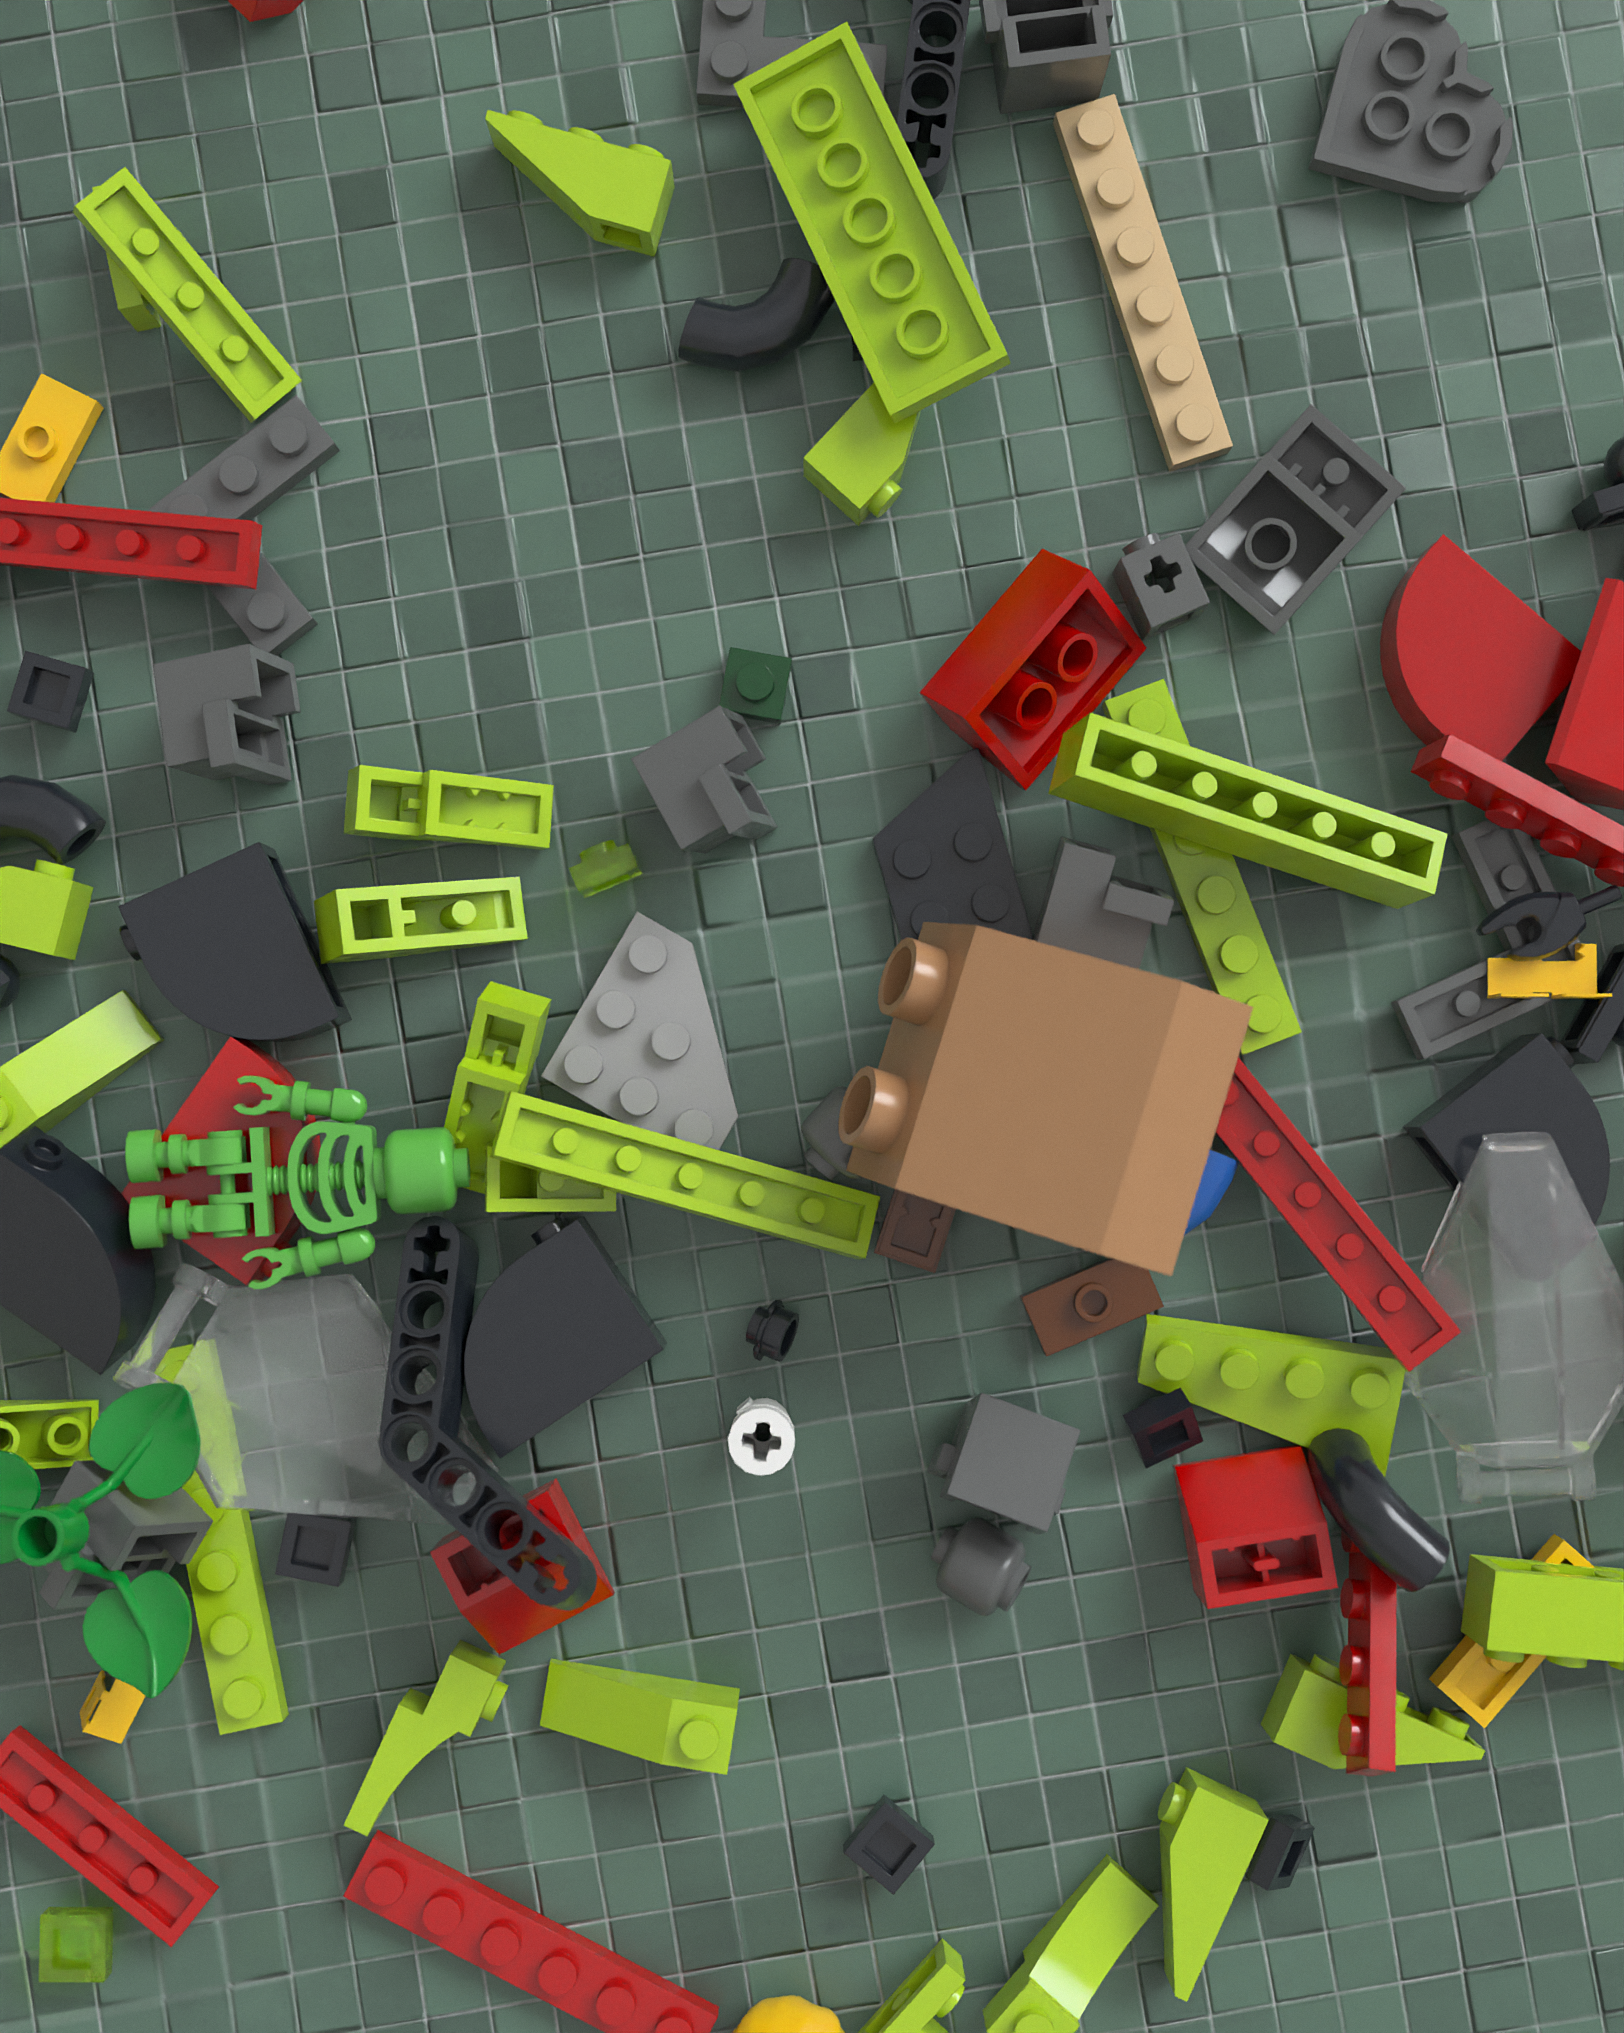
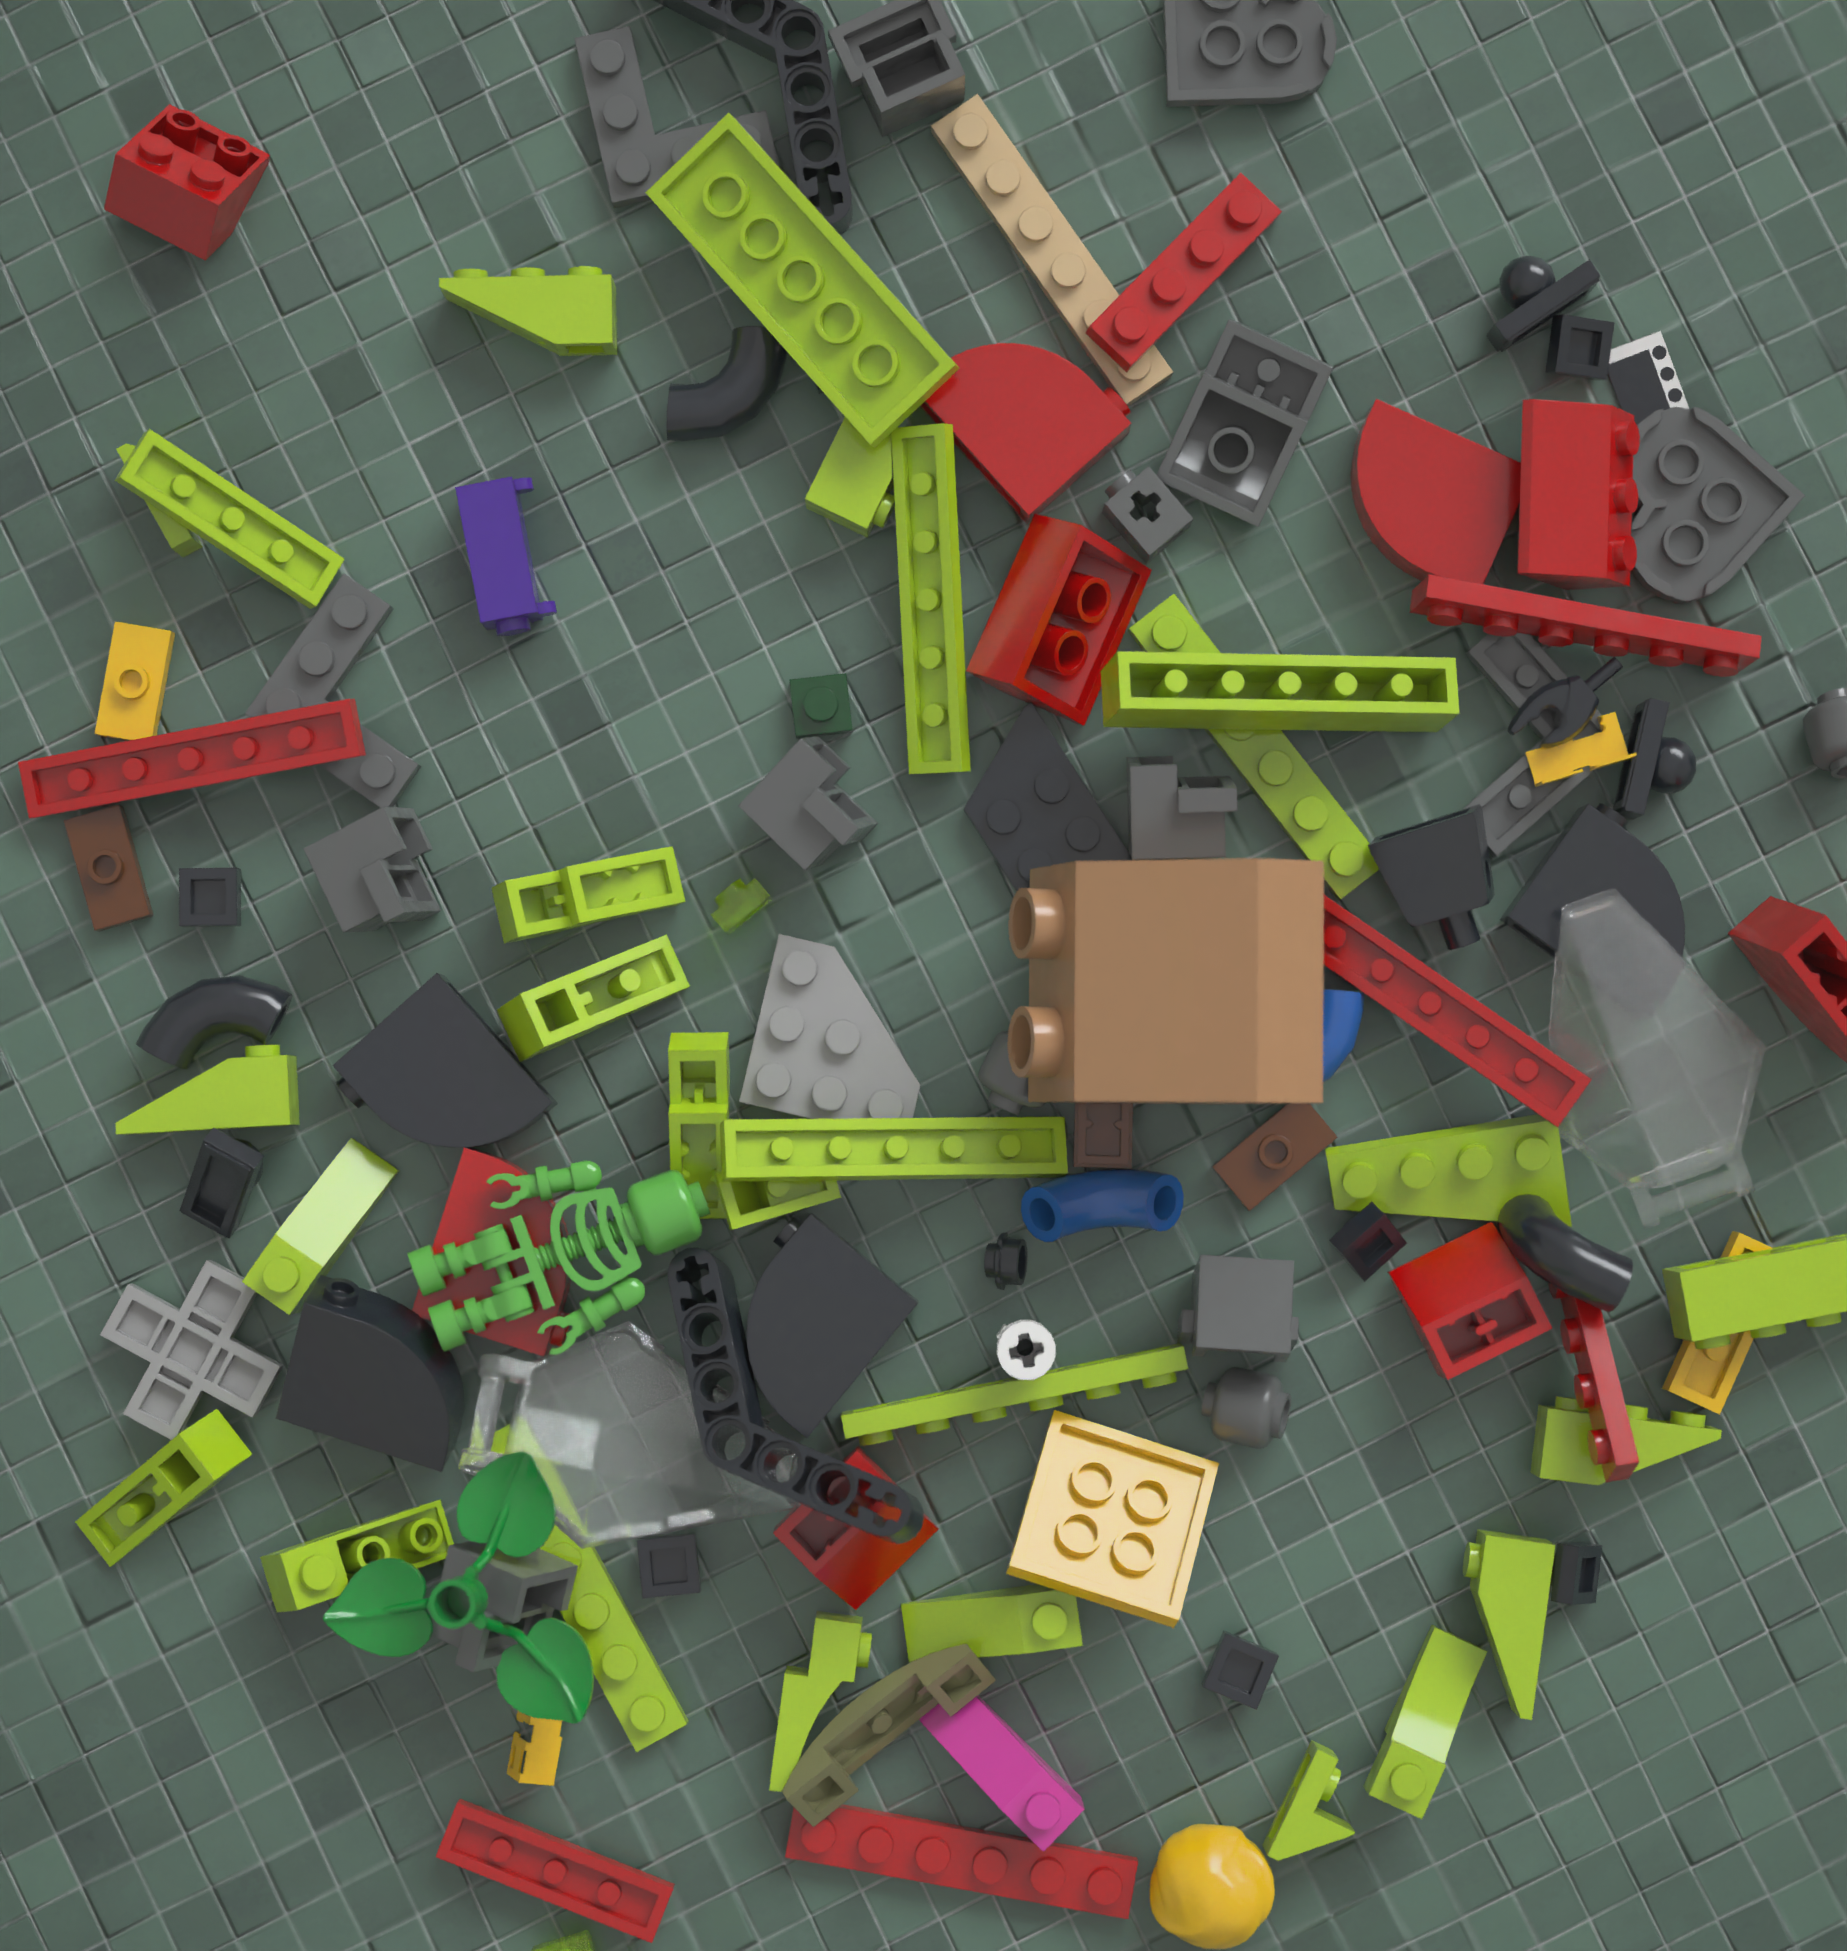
camera: 15 degrees left, 0 degrees up
none -> dark purple brick [455,476,557,636]
none -> olive slope [782,1644,996,1827]
none -> lime plate [841,1343,1188,1446]
none -> lime plate [891,423,971,774]
none -> dark pink slope [919,1695,1085,1852]
none -> red brick [920,343,1131,525]
none -> plate [1006,1410,1219,1628]
none -> blue cylinder [1021,1169,1184,1242]
none -> red plate [1085,173,1282,373]
none -> black torso [1368,804,1495,950]

